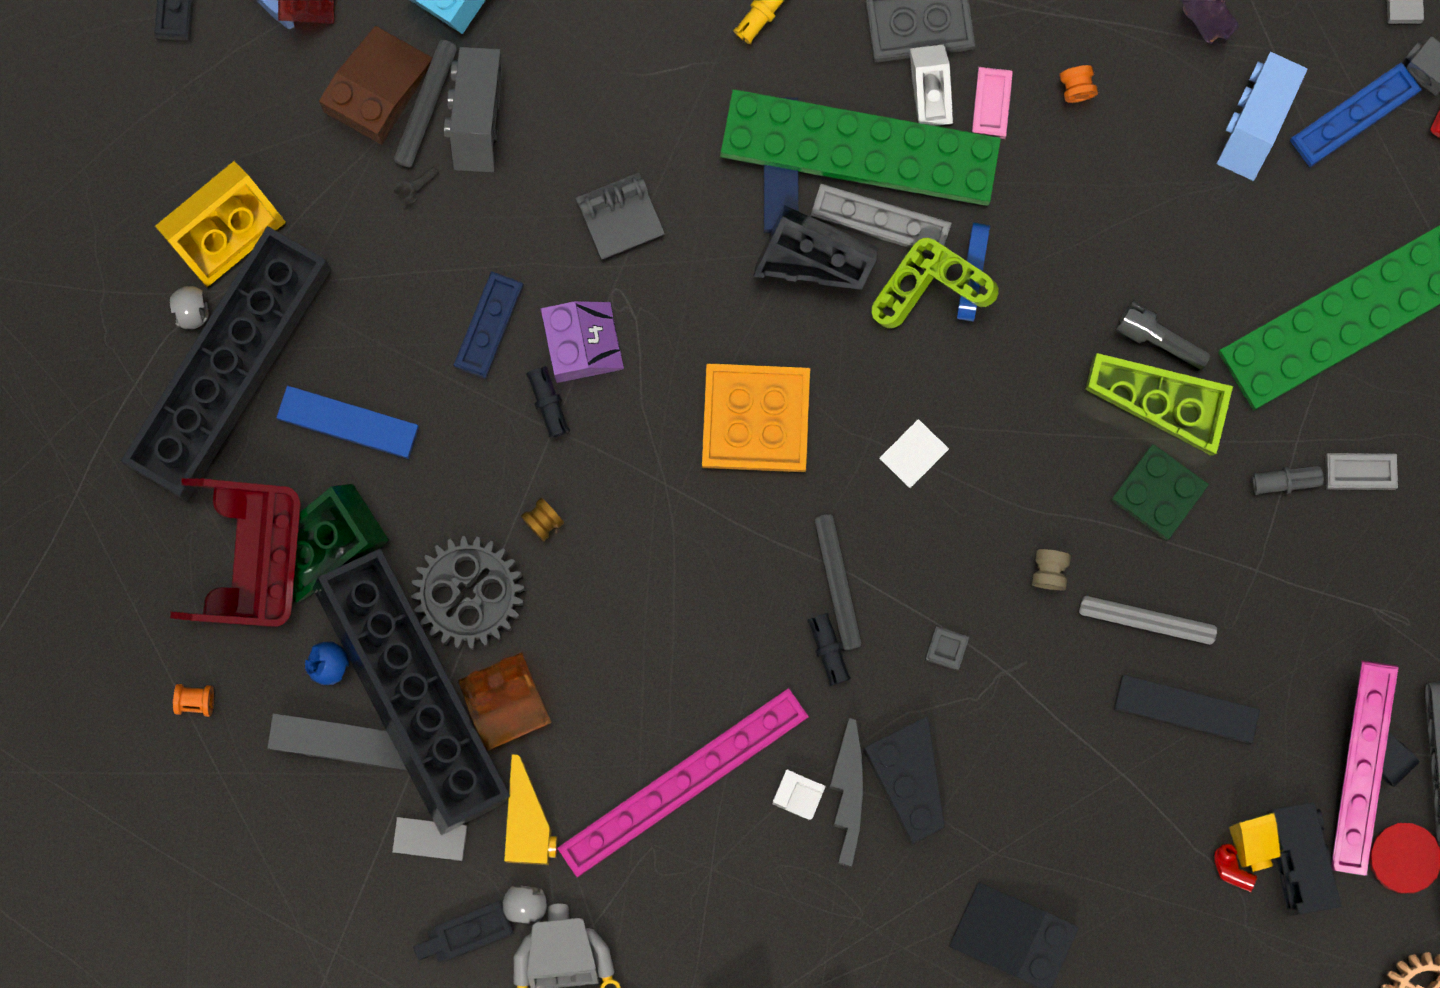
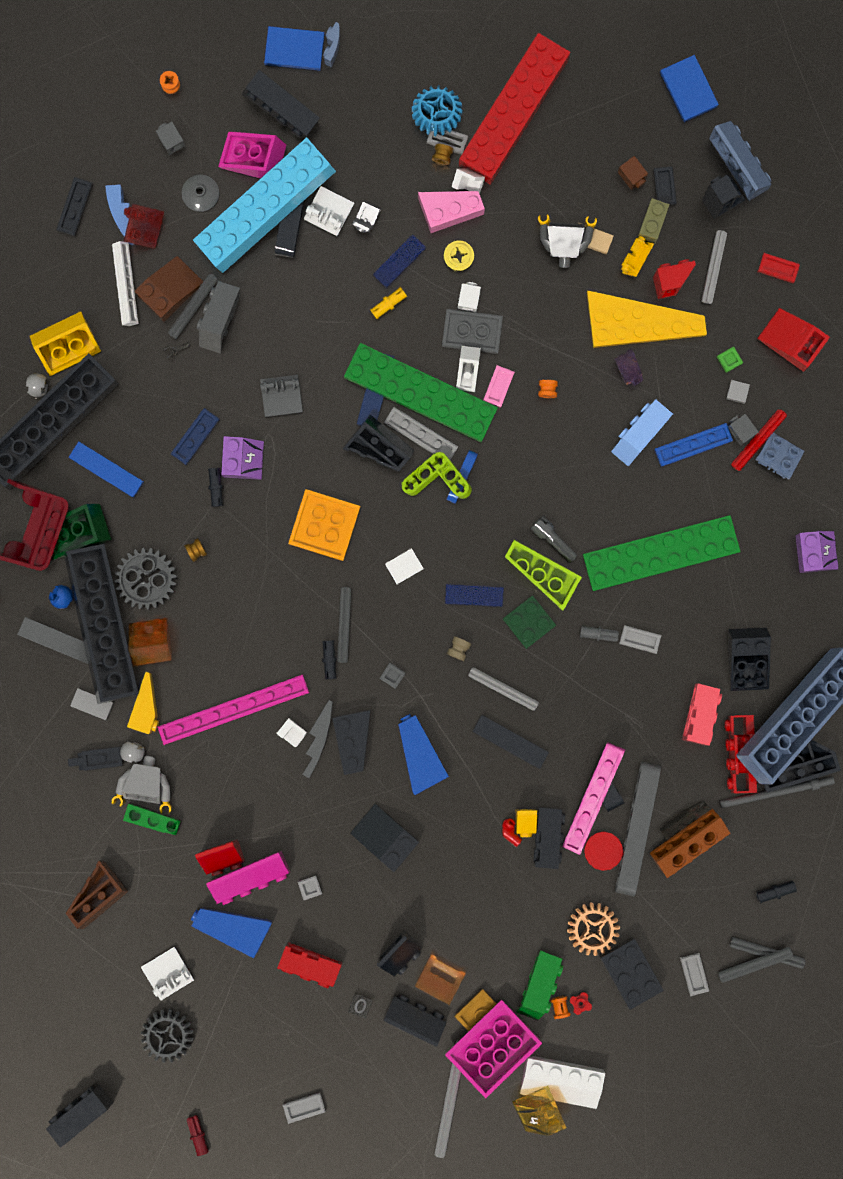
camera: 10 degrees right, 5 degrees up
none -> white piece [112,241,139,326]
none -> blue slope [398,714,449,795]
none -> clear blue tile [445,584,504,607]

